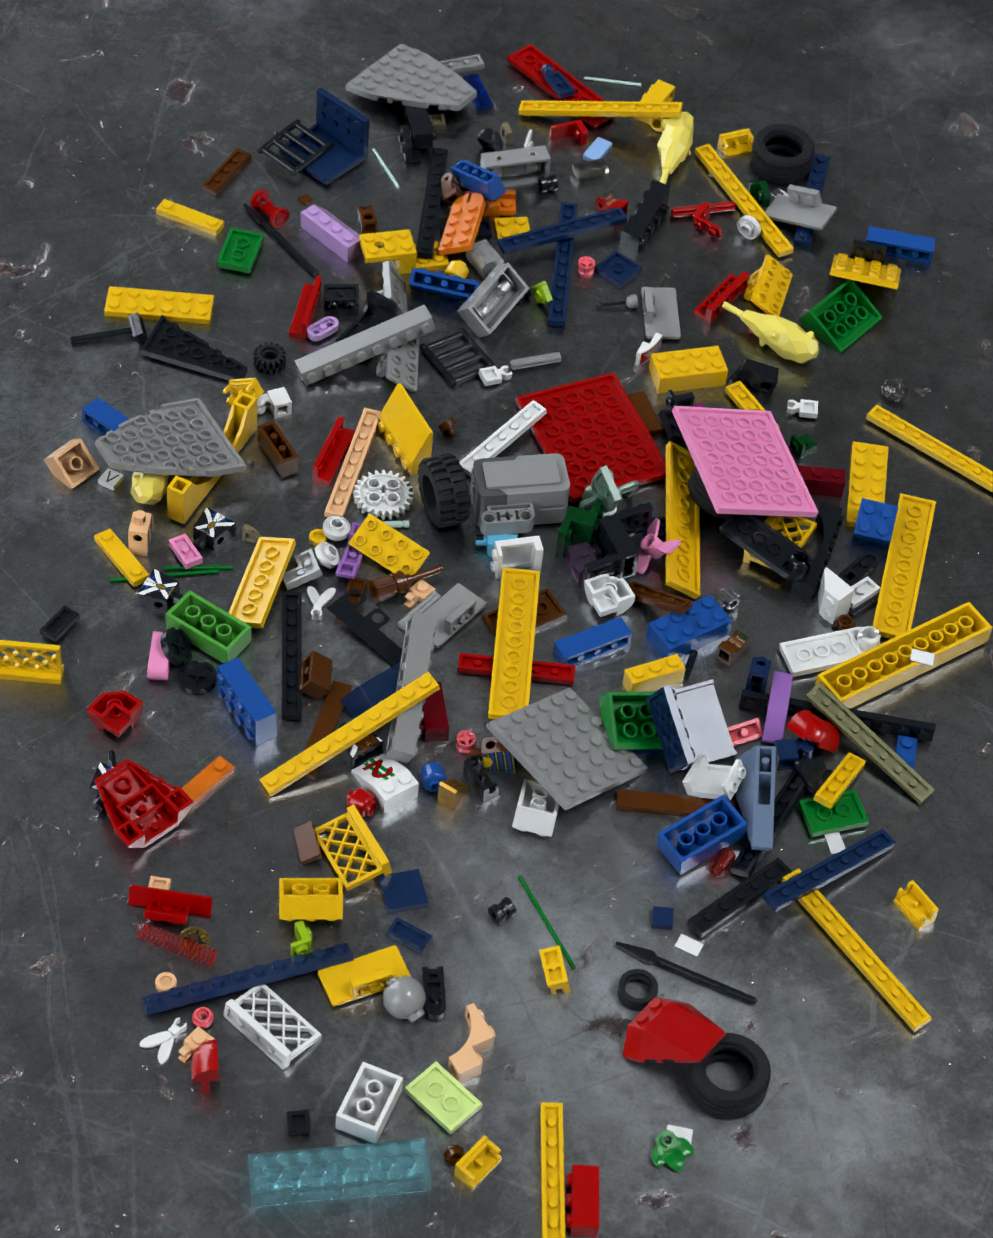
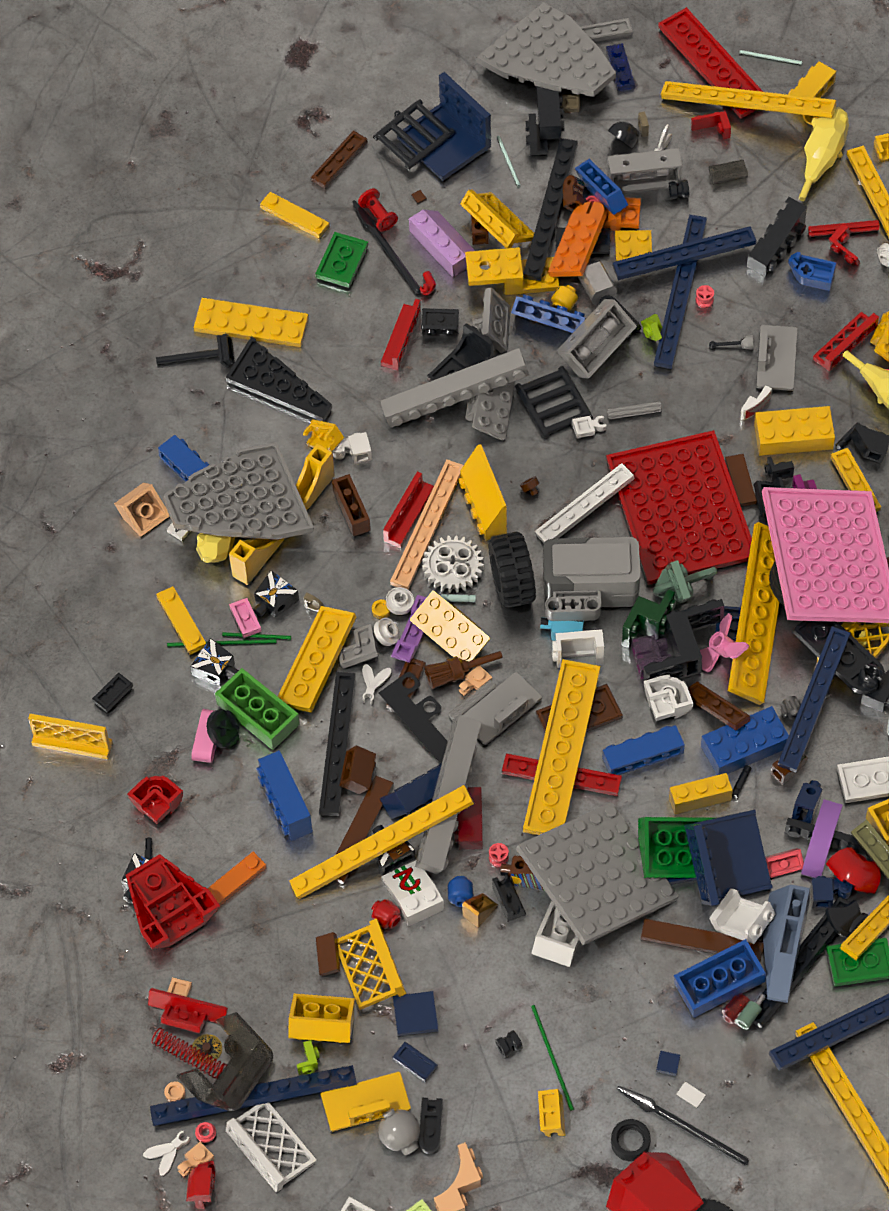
camera: 15 degrees right, 10 degrees up
light nougat torso [128,510,154,556] -> none
black tile [178,660,217,695] -> none
black tyre [254,342,286,375] -> none
lavender plate [307,316,339,341] -> none
dark blue plate [541,64,575,99] -> none
light blue tile [582,137,612,166] -> none
dark blue tile [594,251,642,288] -> none
red leg [595,192,628,215] -> none
black plate [687,857,792,938] -> none
white sticker [824,832,846,854] -> none
none -> clear smoke windscreen [176,1012,273,1111]
none -> red arm [420,271,436,295]
none -> yellow fence [460,189,534,248]
none -> sand green piece [735,993,765,1030]
none -> dark blue plate [778,626,850,772]
none -> blue piece [788,252,836,291]

